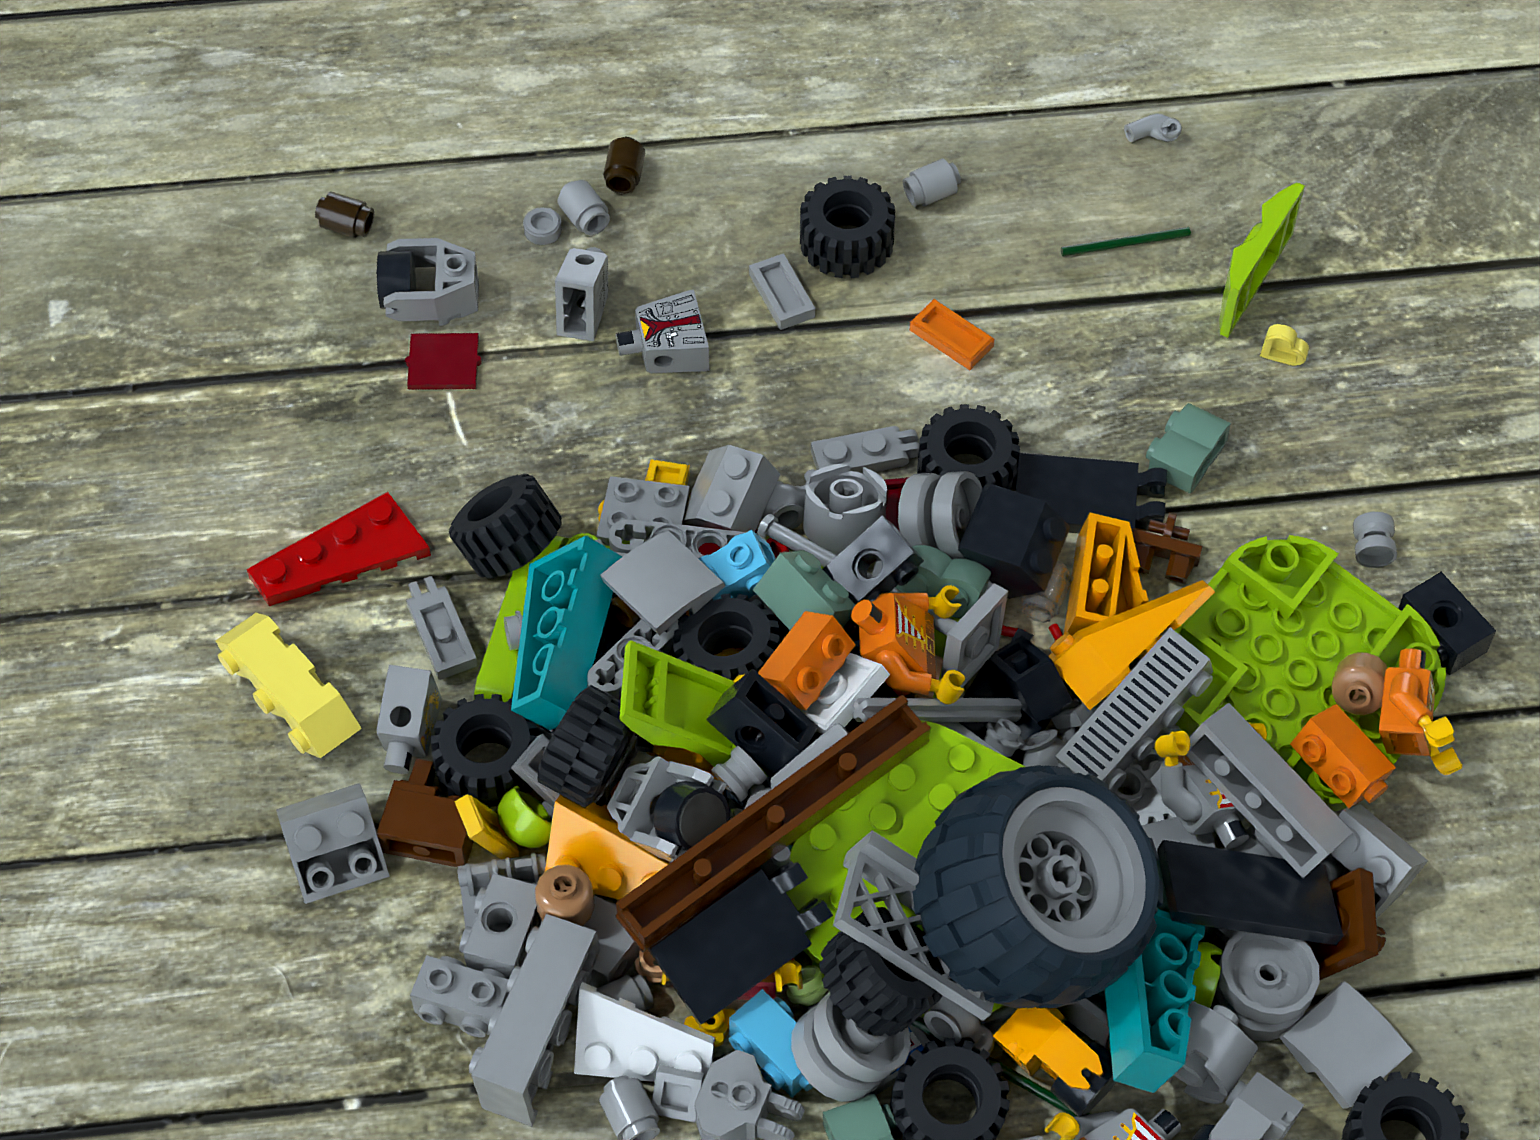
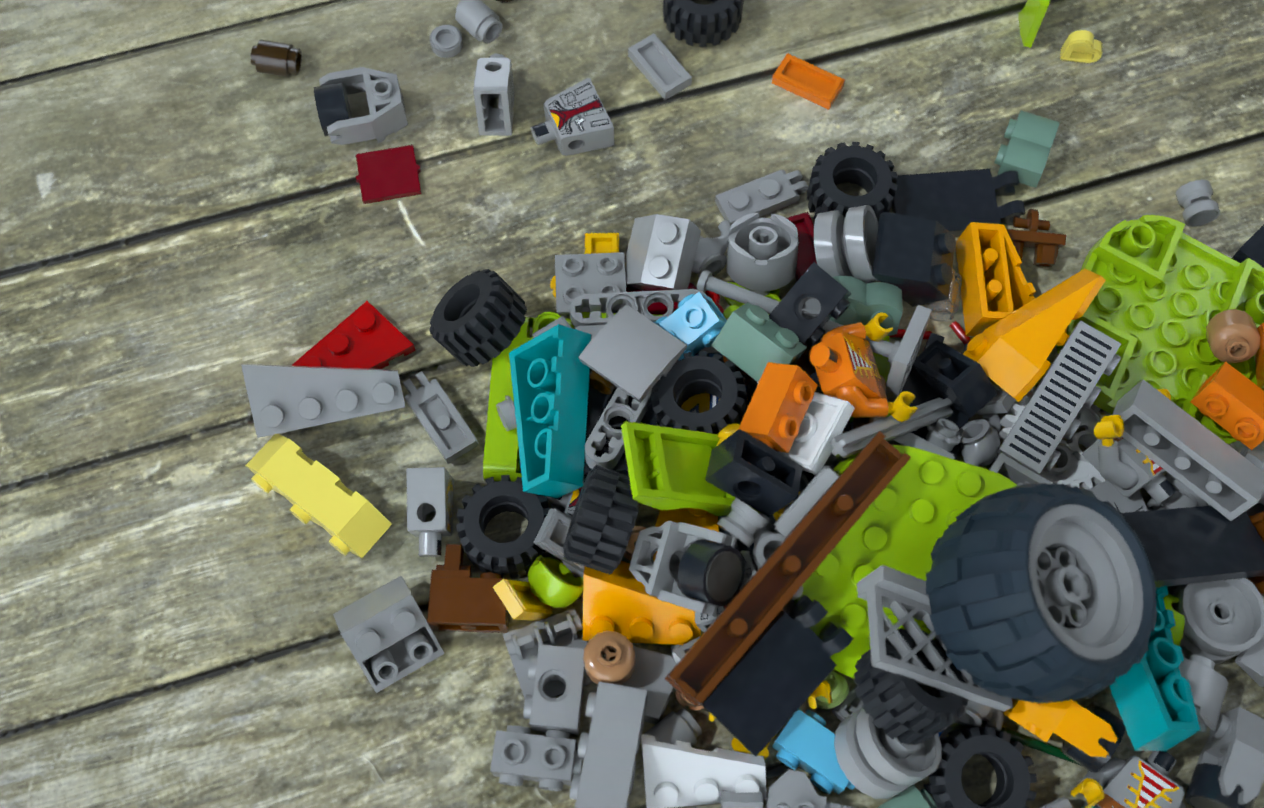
camera: 10 degrees left, 10 degrees up
none -> light grey wedge [241,364,405,438]

